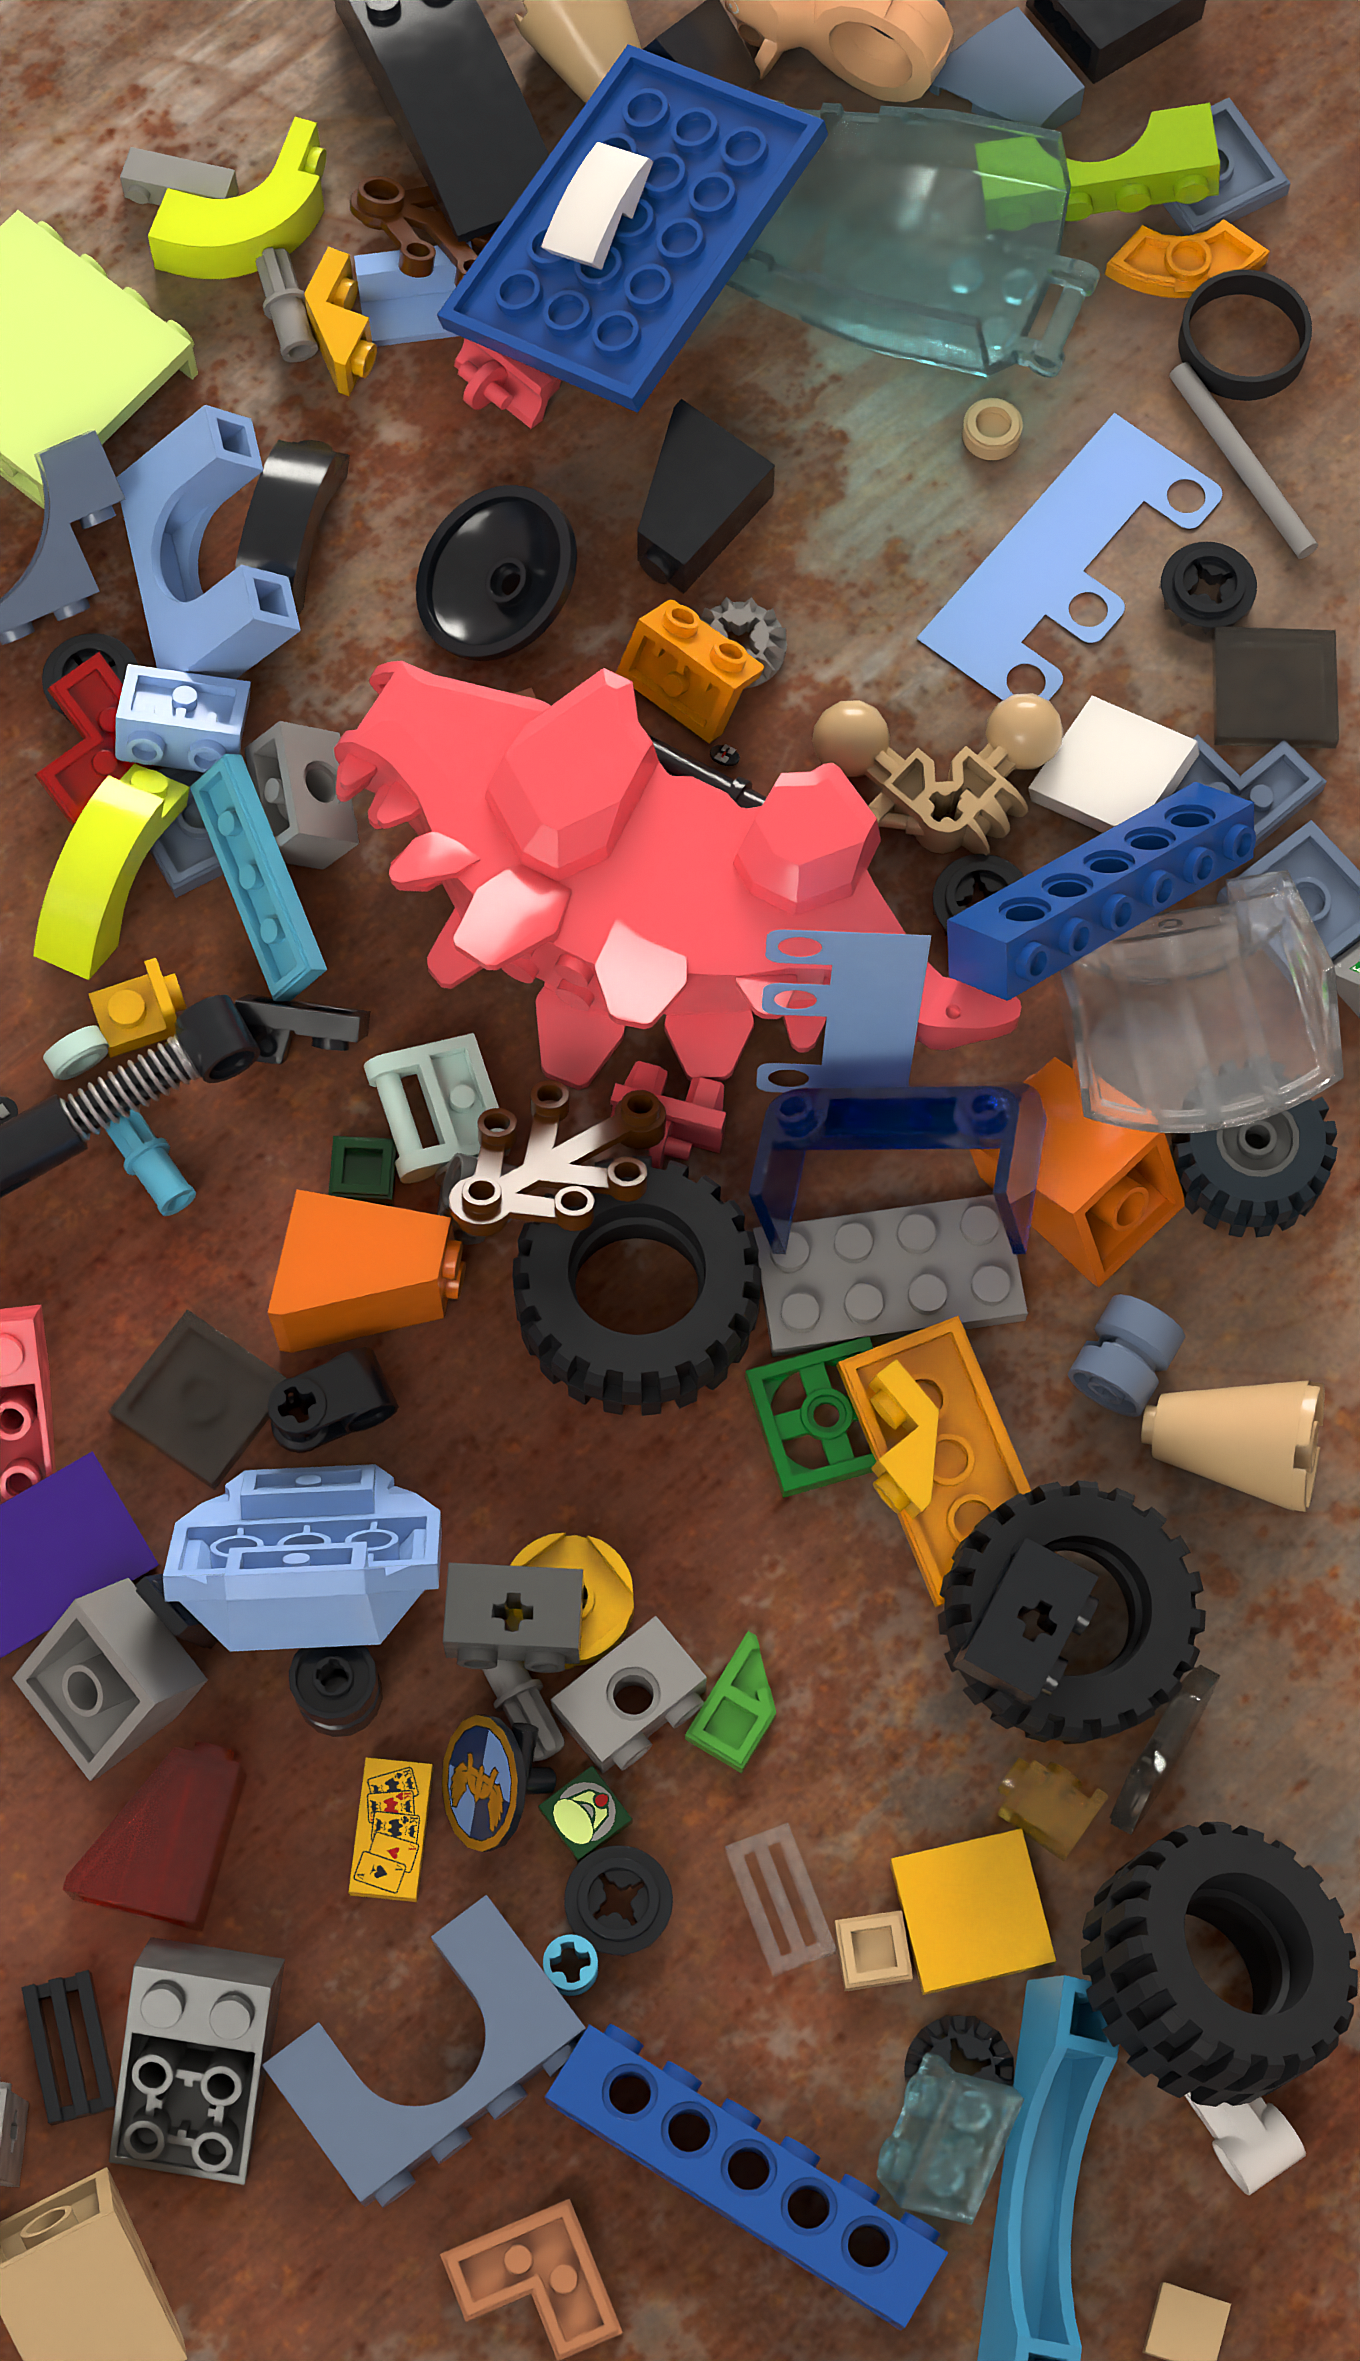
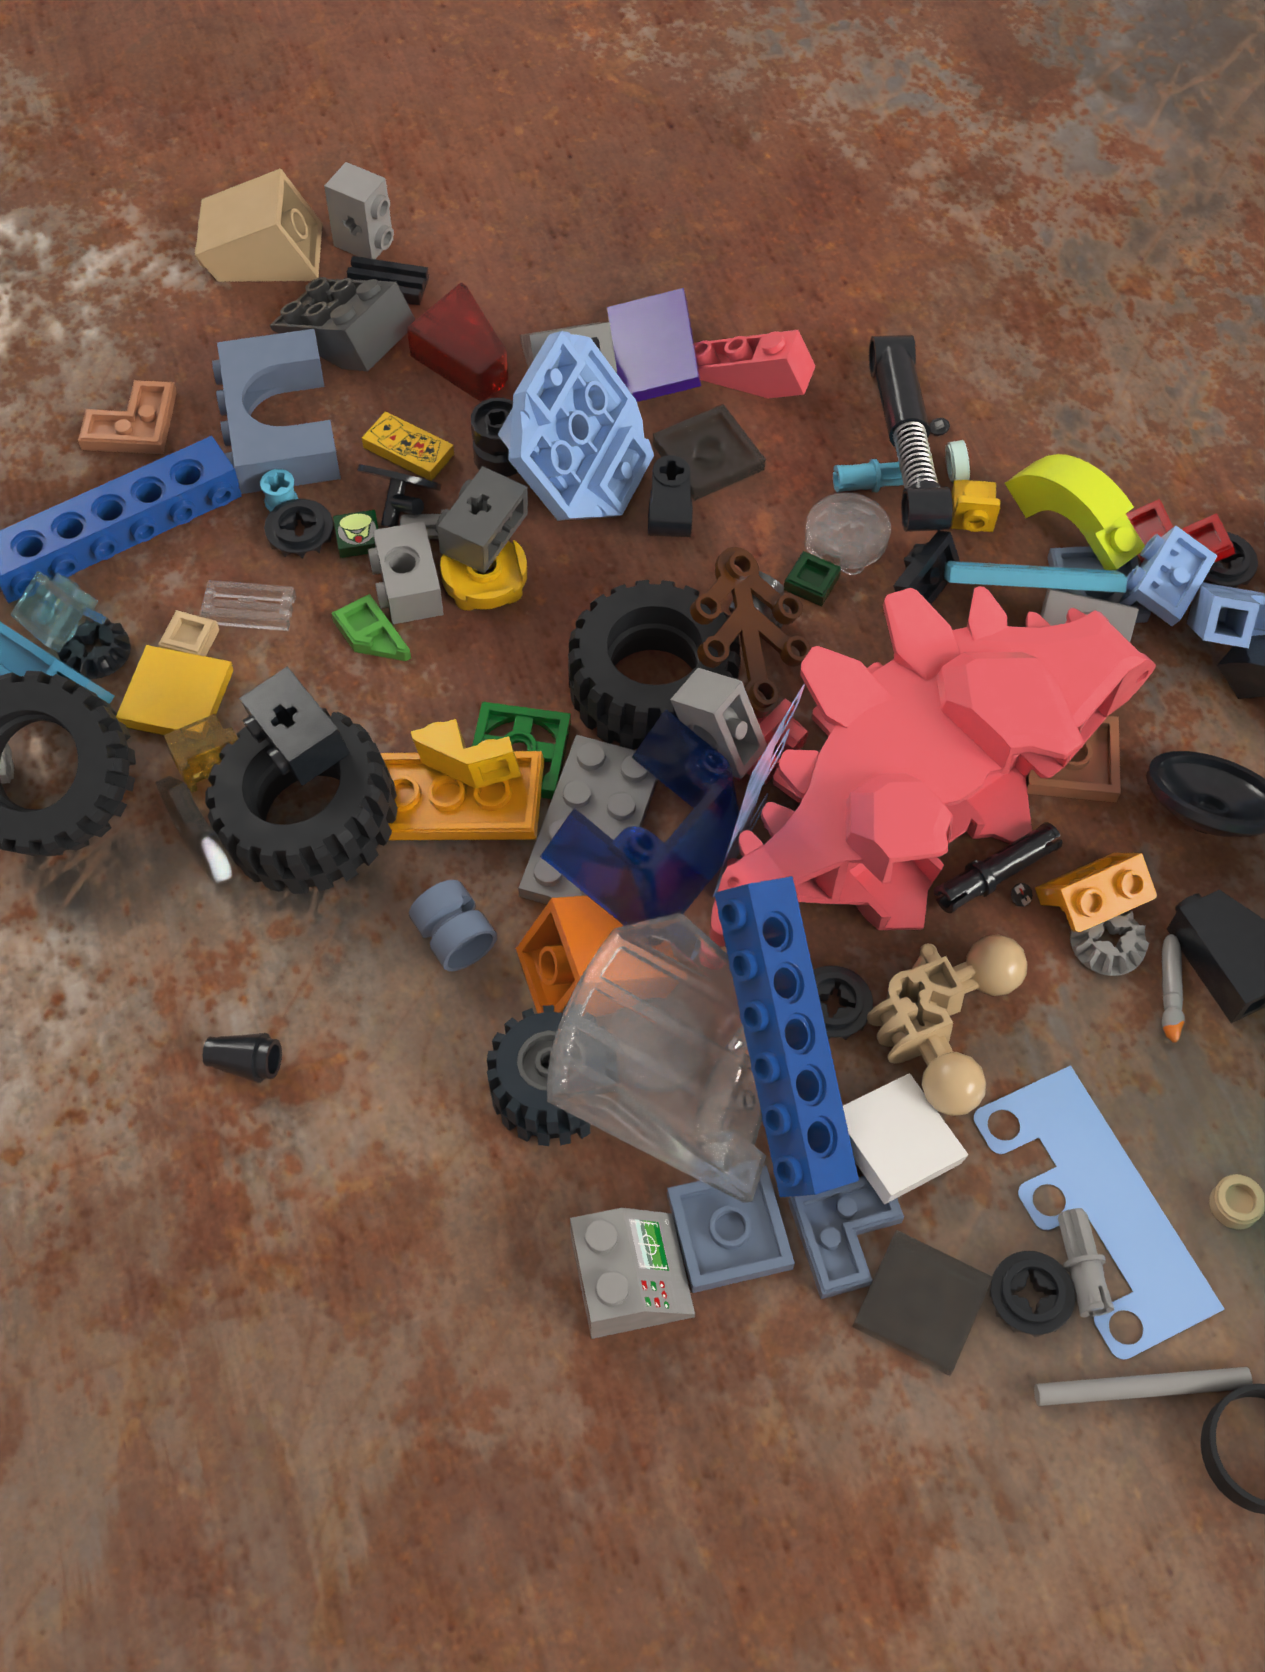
camera: 115 degrees right, 10 degrees down
orange slope [267,1189,466,1353] -> none
light aqua plate [364,1033,511,1183] -> none
tan cone [1141,1380,1325,1512] -> none
none -> light grey brick [670,668,768,779]
none -> clear tile [805,493,891,575]
none -> light grey axle [1058,1208,1114,1317]
none -> light grey piece [1161,934,1185,1043]

